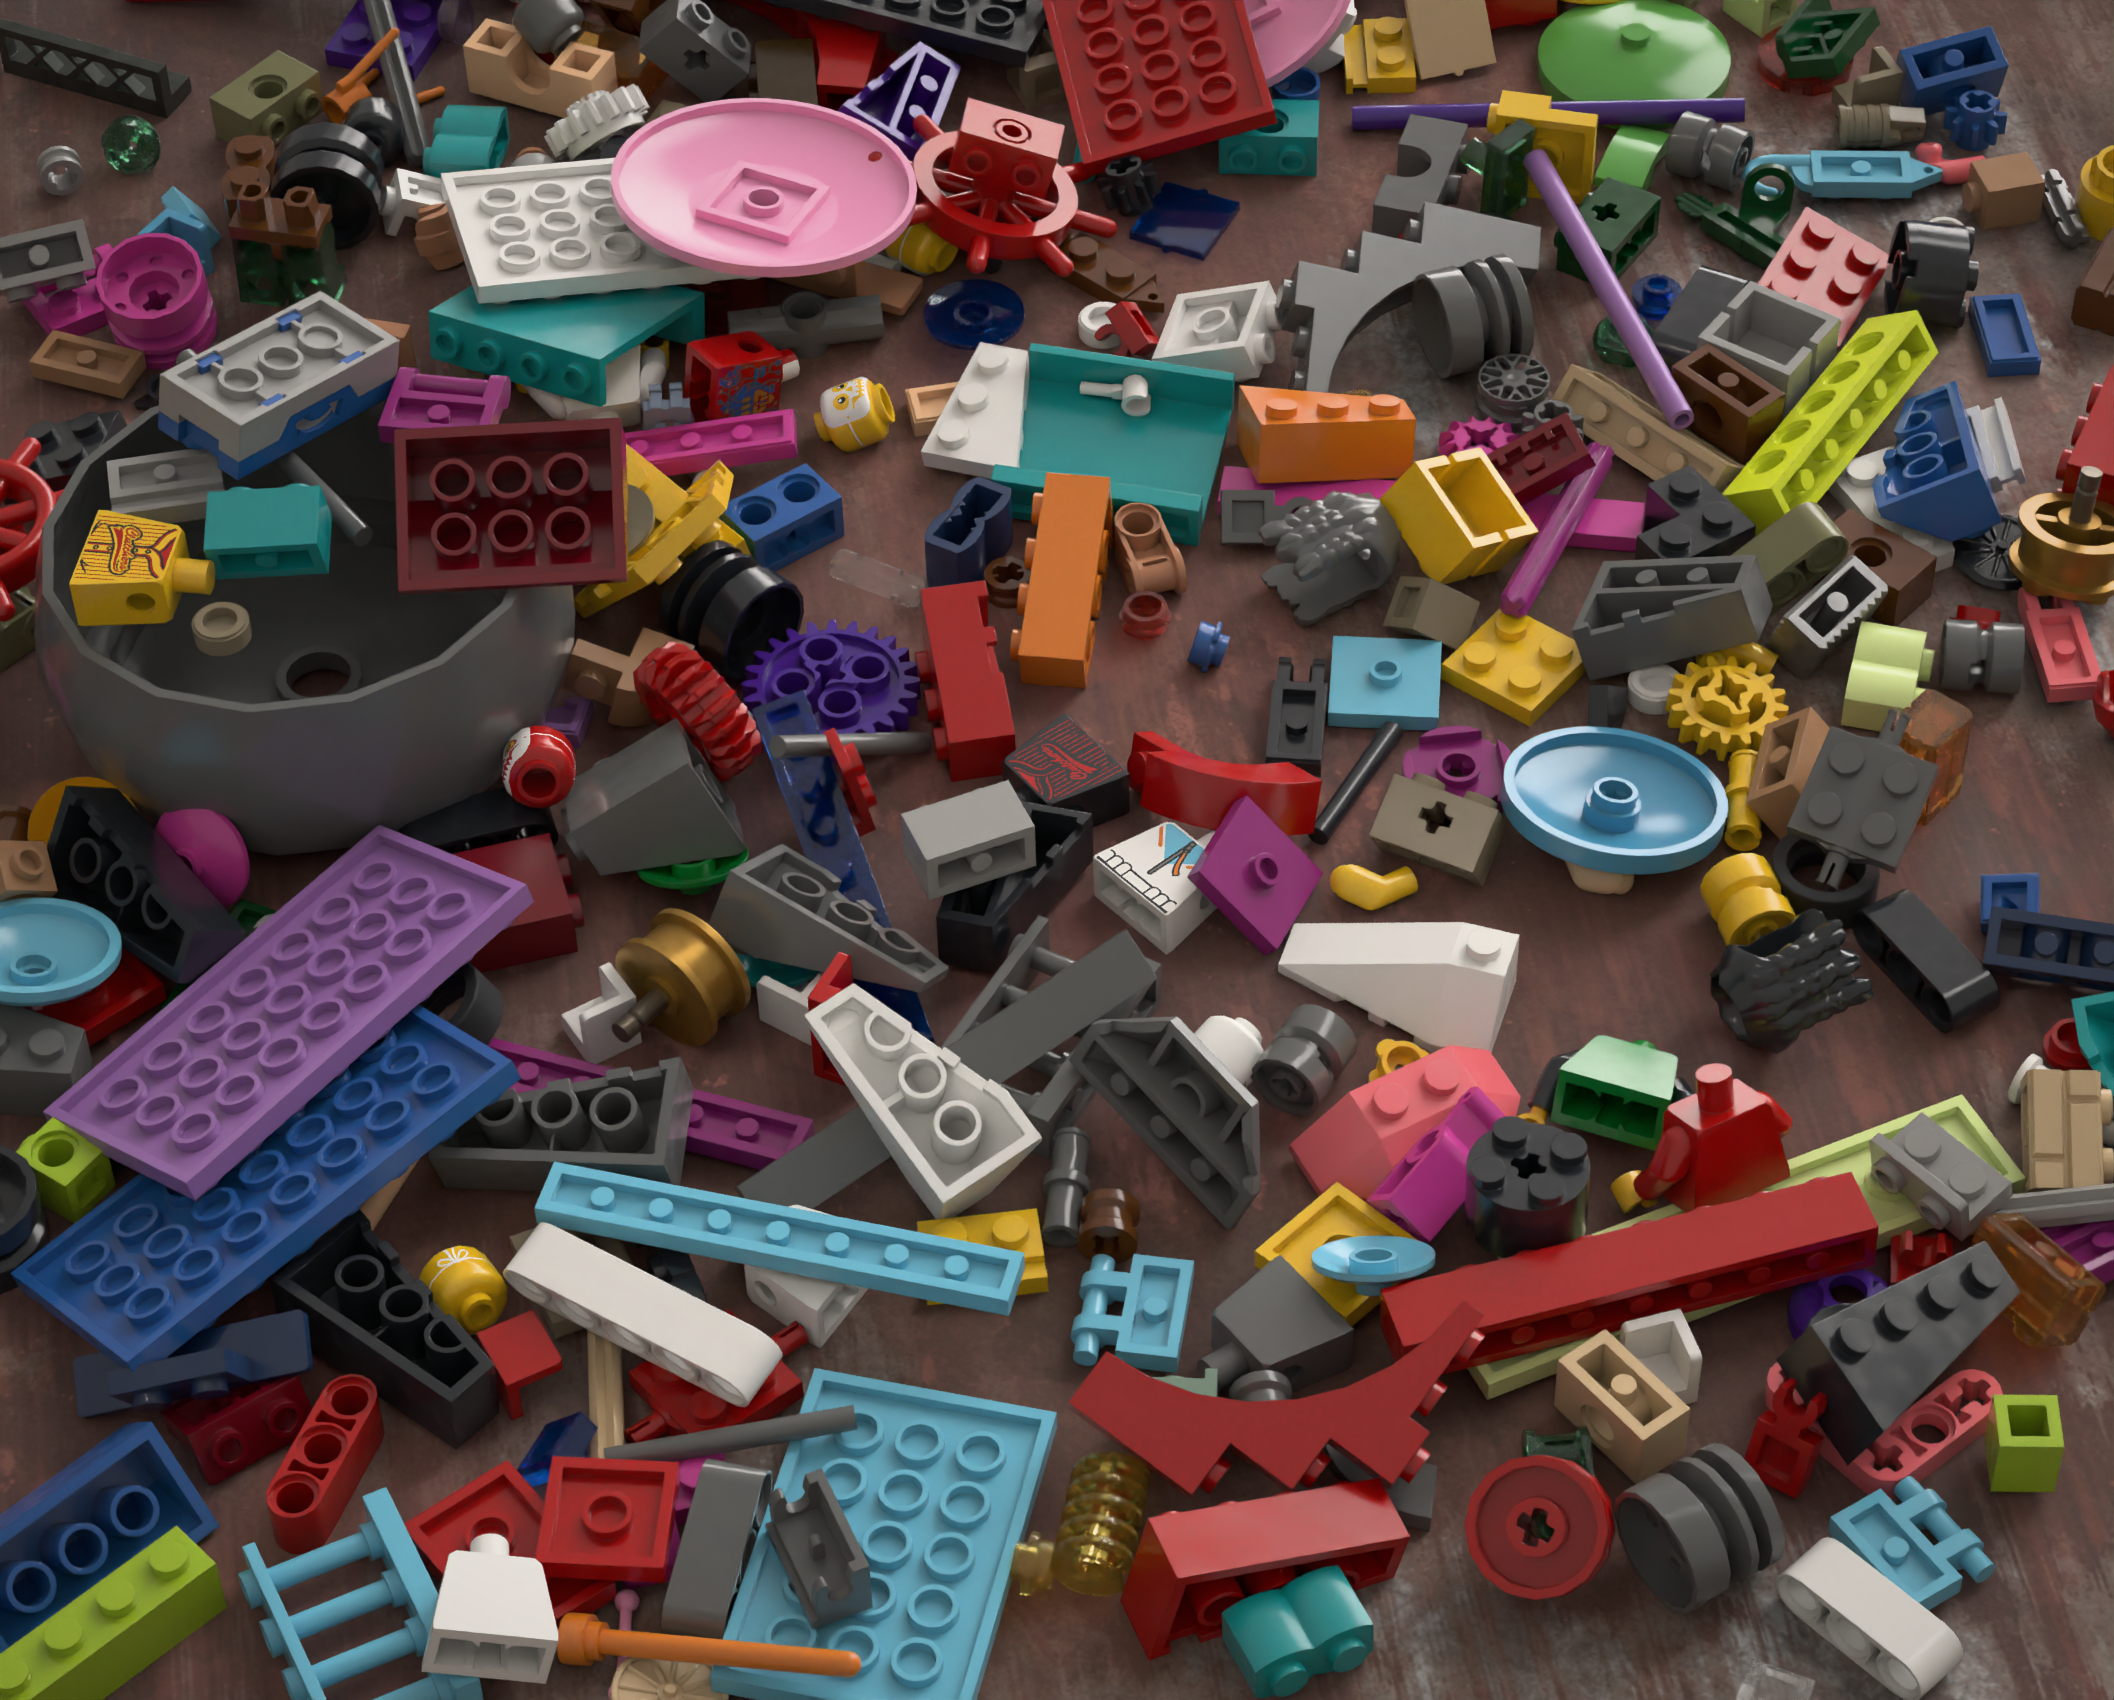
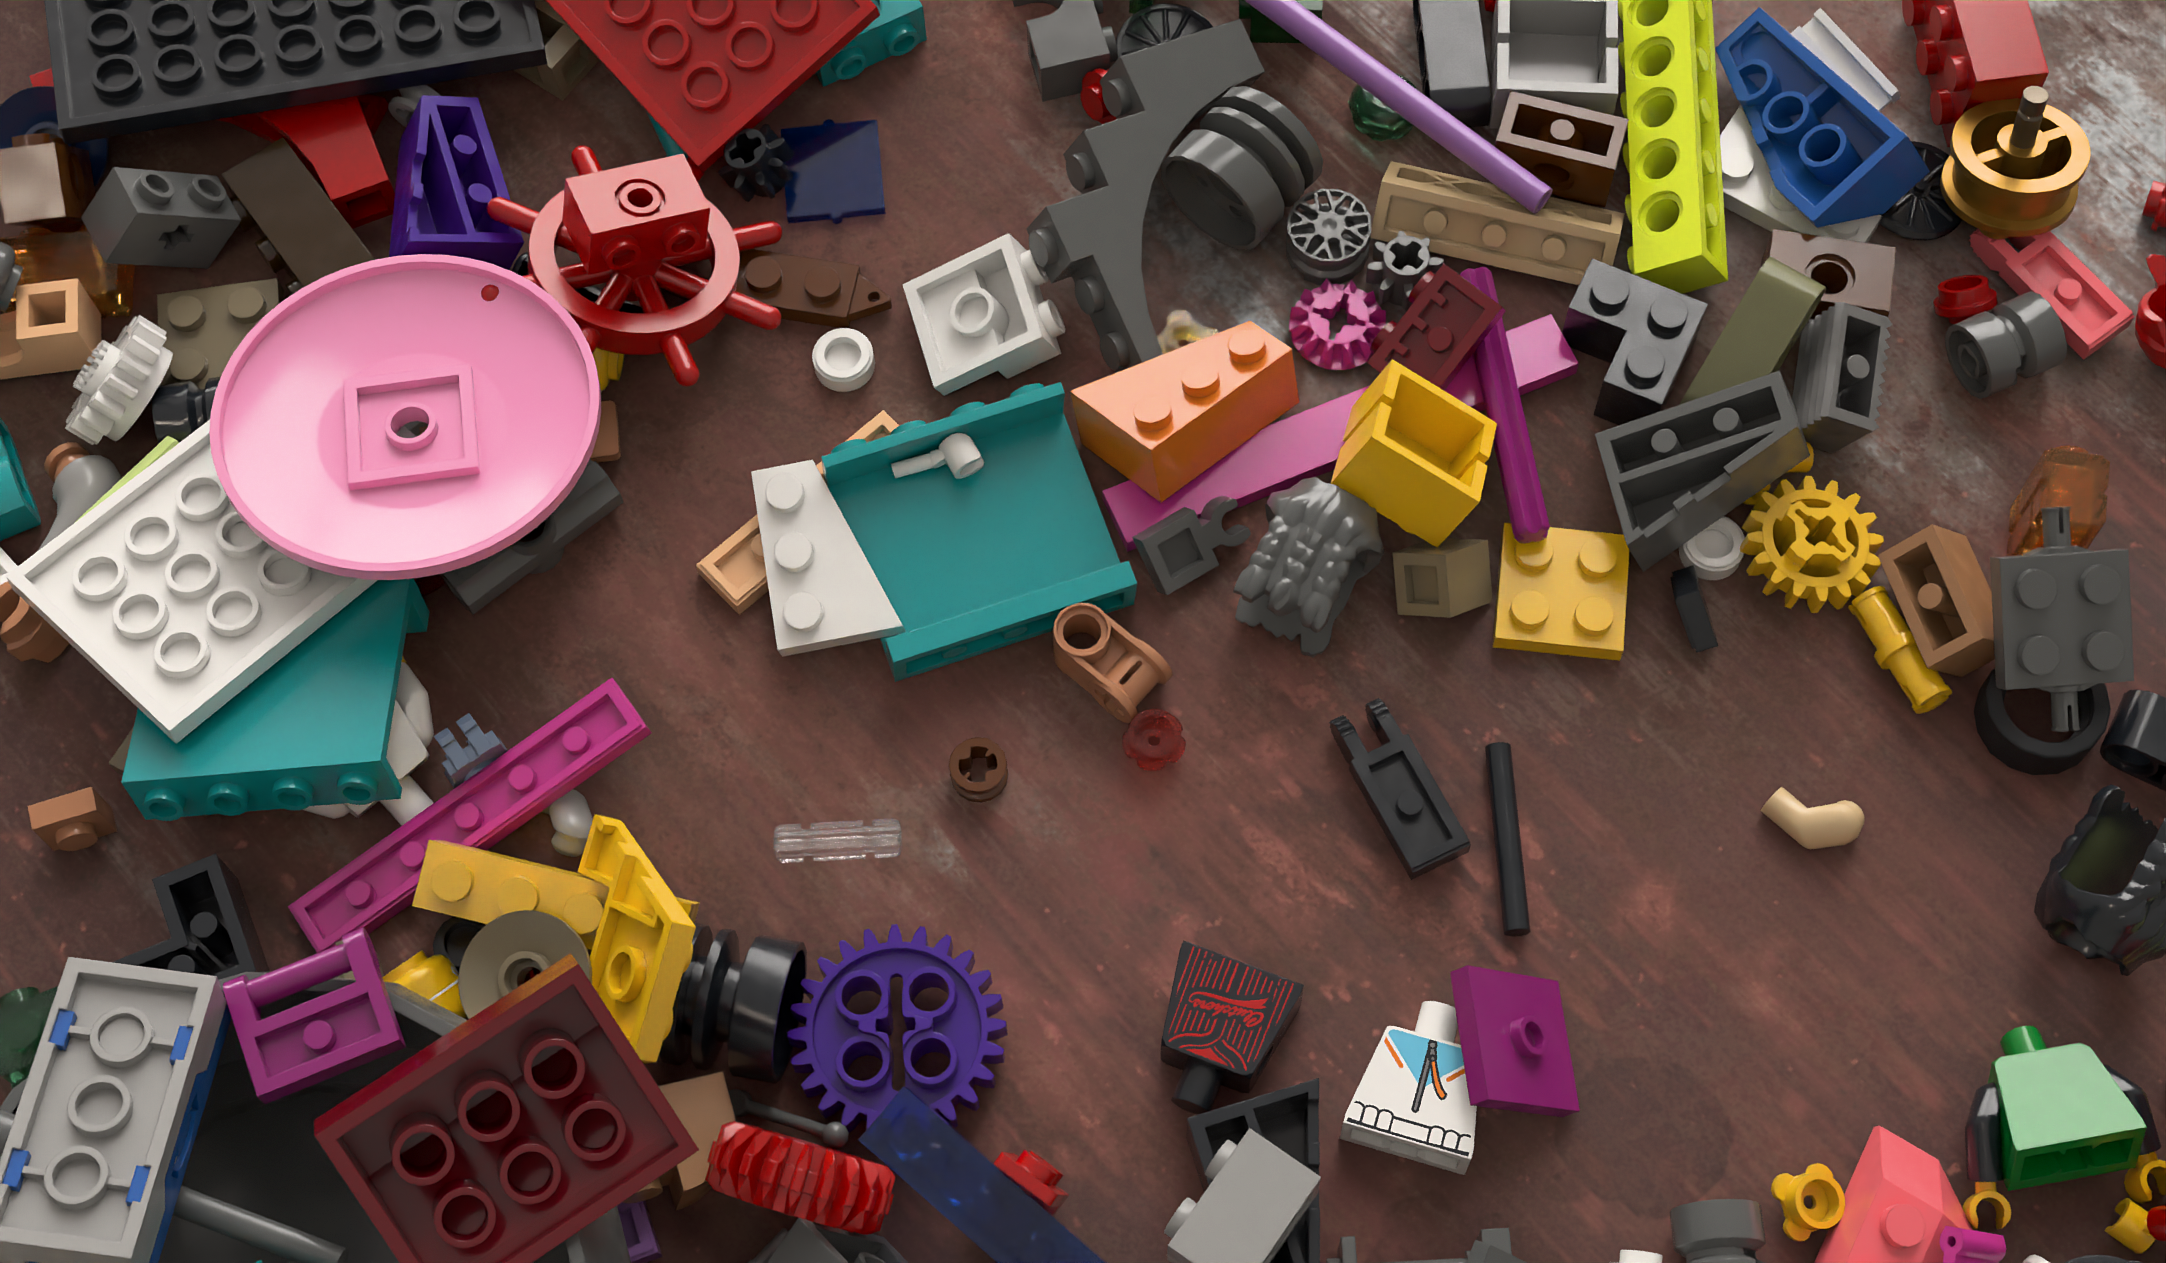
camera: 30 degrees left, 20 degrees up
red torso [683,330,800,423] -> none
blue brick [719,463,845,572] -> none
dark grey bar [769,731,932,758] -> none
yellow head [814,377,895,453] -> none
red wedge [914,580,1016,782] -> none
clear blue dish [923,279,1025,350] -> none
dark blue brick [924,476,1013,588] -> none
orange wedge [1010,472,1114,689] -> none
red tile [1094,301,1159,358] -> none
red arch [1127,731,1322,836] -> none
blue plate [1187,620,1230,673] -> none
white wedge [1278,922,1519,1053] -> none
medium azure plate [1328,636,1442,731] -> none
yellow arm [1330,864,1418,911] -> none
dark tan brick [1369,773,1508,887] -> none
magenta plate [1402,726,1511,823] -> none
dark azure dish [1500,726,1728,875] -> none
clear blue plate [1631,274,1683,320] -> none
yellow wheel [1700,853,1796,946] -> none
yellowish green brick [1841,621,1935,736] -> none

